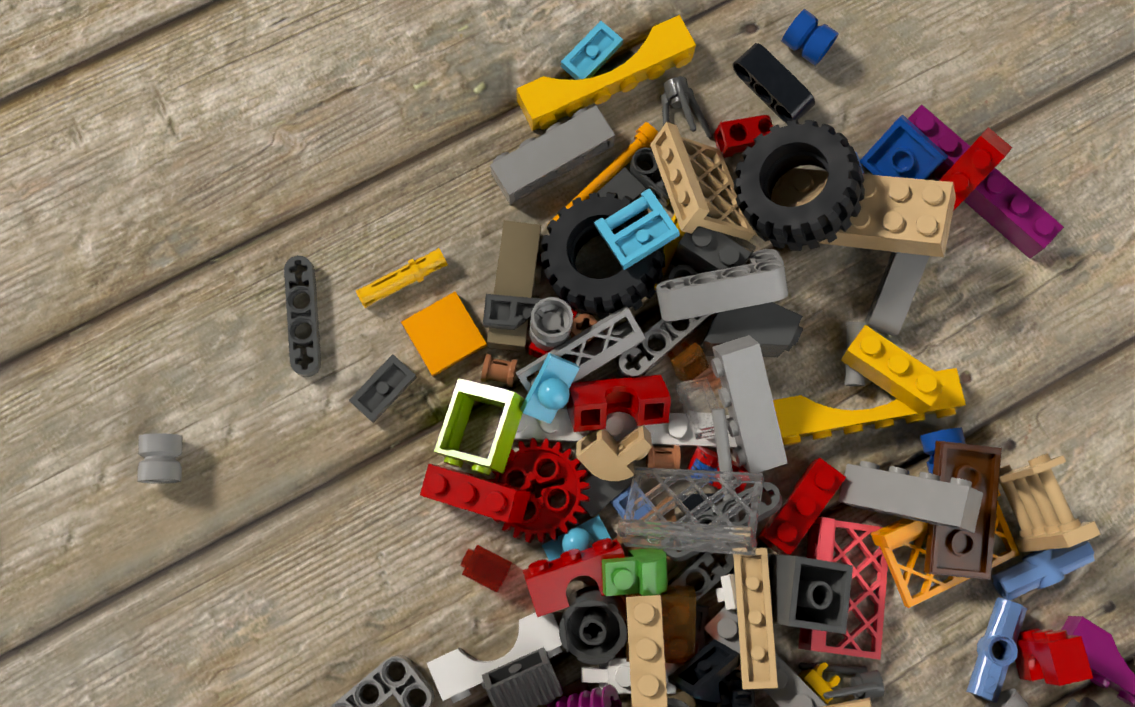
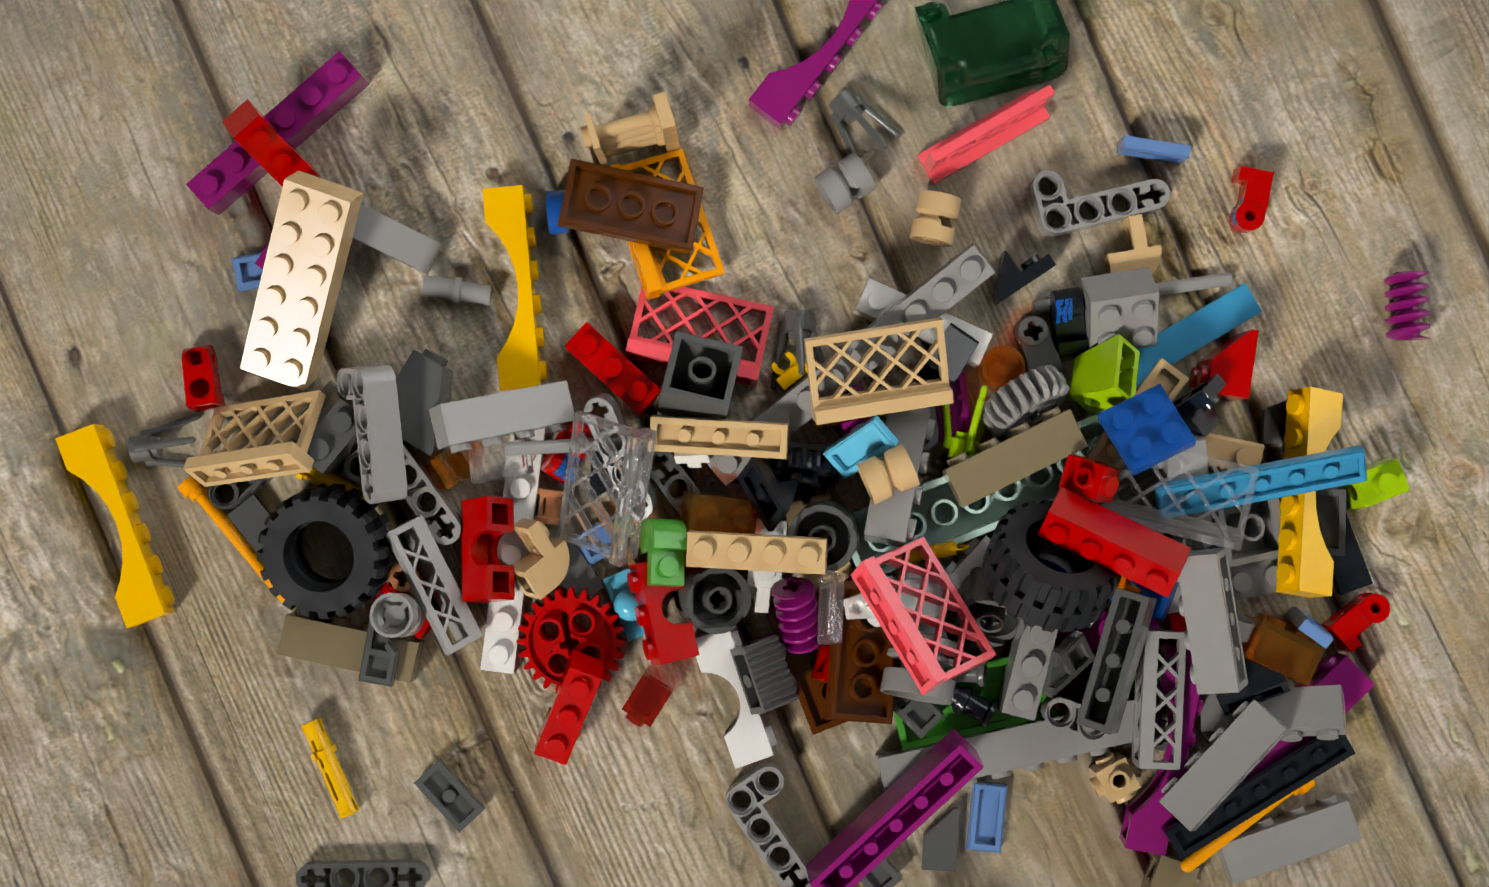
camera: 80 degrees left, 10 degrees up
light orange tile [401,291,487,377] -> none
lime window [434,378,525,476] -> none
nougat bush [481,354,518,387] -> none
light grey brick [490,105,615,205] -> none
medium azure tile [520,353,580,424] -> none
medium azure plate [561,21,623,80] -> none
medium azure plate [594,188,680,270] -> none
black beam [733,43,815,124] -> none
black tyre [734,120,865,251] -> none
blue wheel [781,9,839,66] -> none
light grey brick [838,461,983,533] -> none
yellow brick [841,325,949,415] -> none
blue tile [860,115,949,180] -> none
medium blue piece [966,598,1027,703] -> none
medium blue piece [992,541,1095,600] -> none
red arch [1015,628,1093,686] -> none

